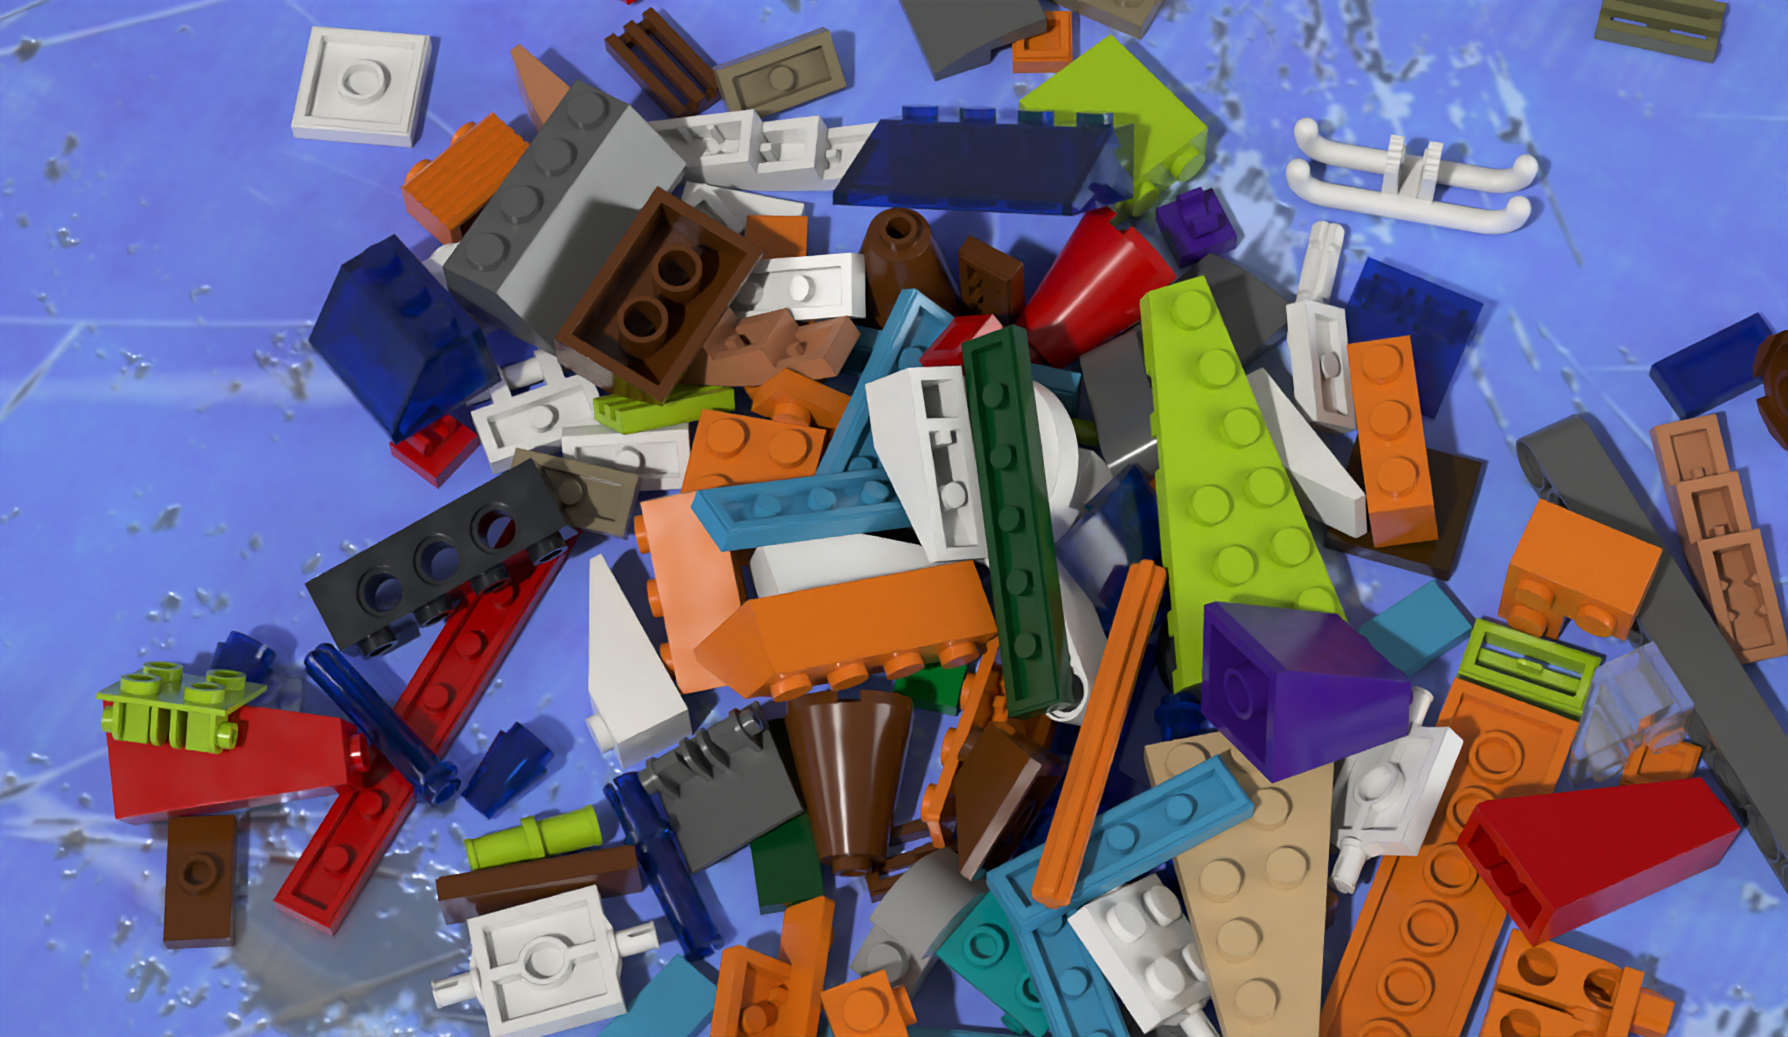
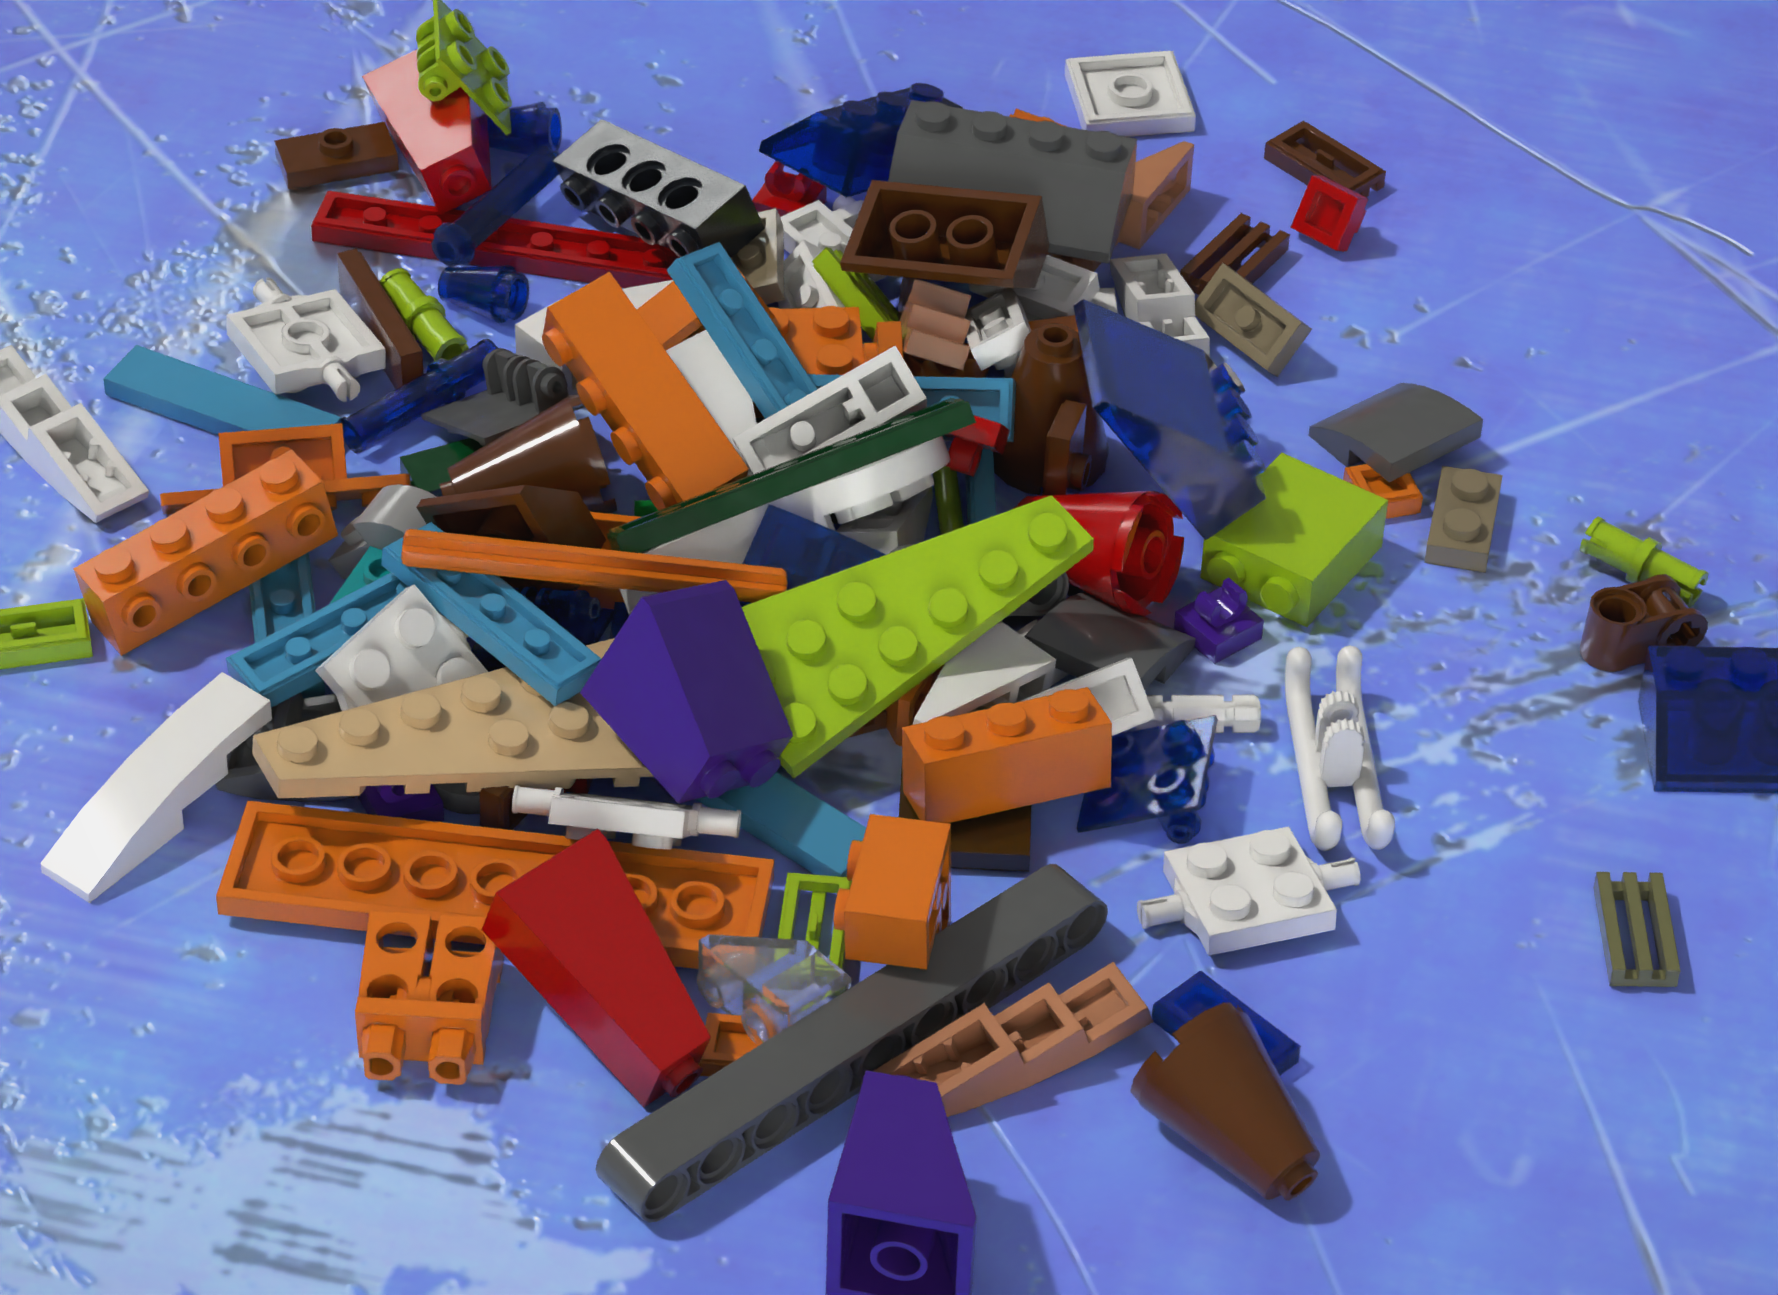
camera: 70 degrees right, 20 degrees down
none -> white plate [1137,826,1361,956]

